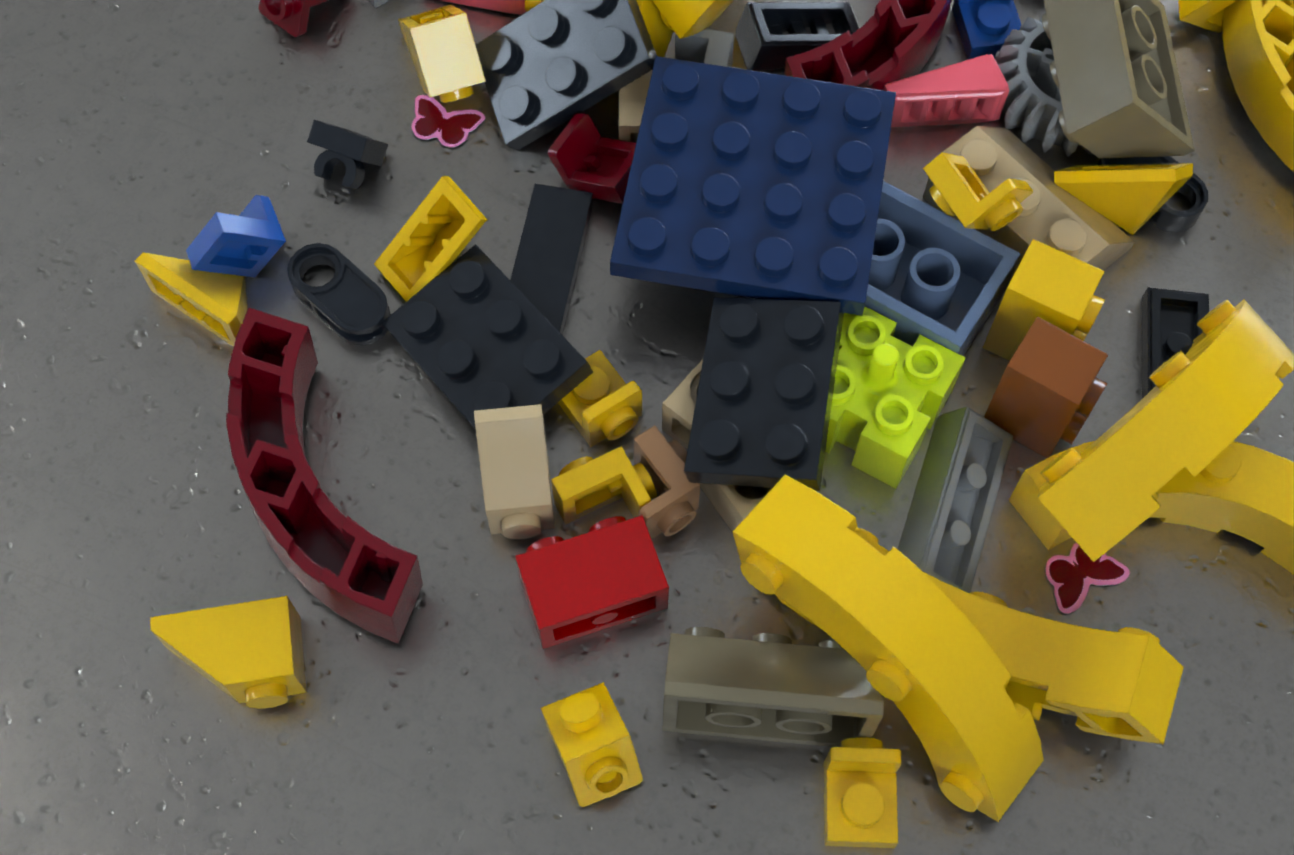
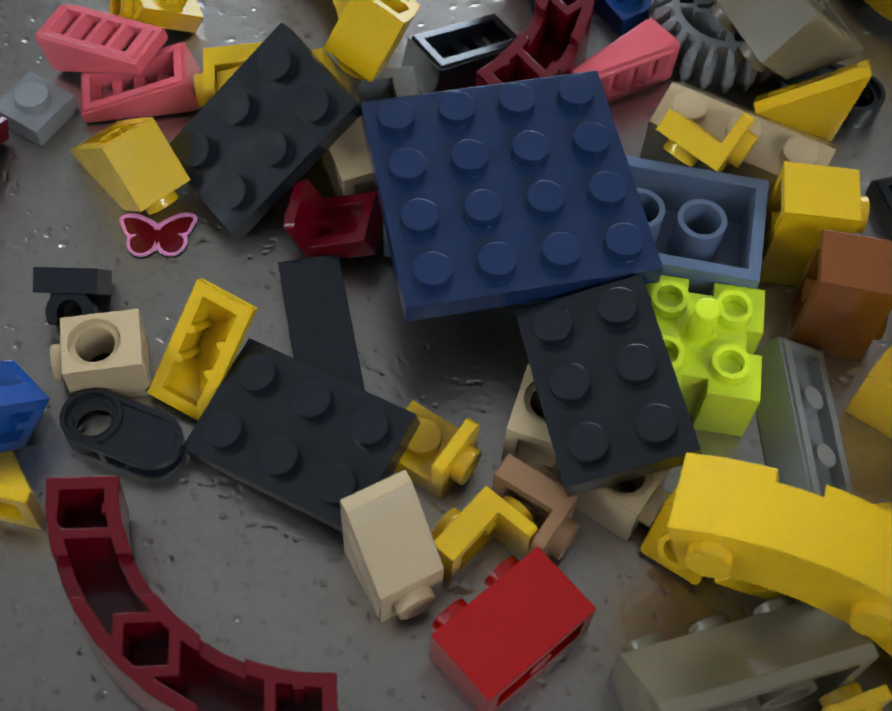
camera: 25 degrees left, 5 degrees down
none -> tan brick [50,308,152,398]

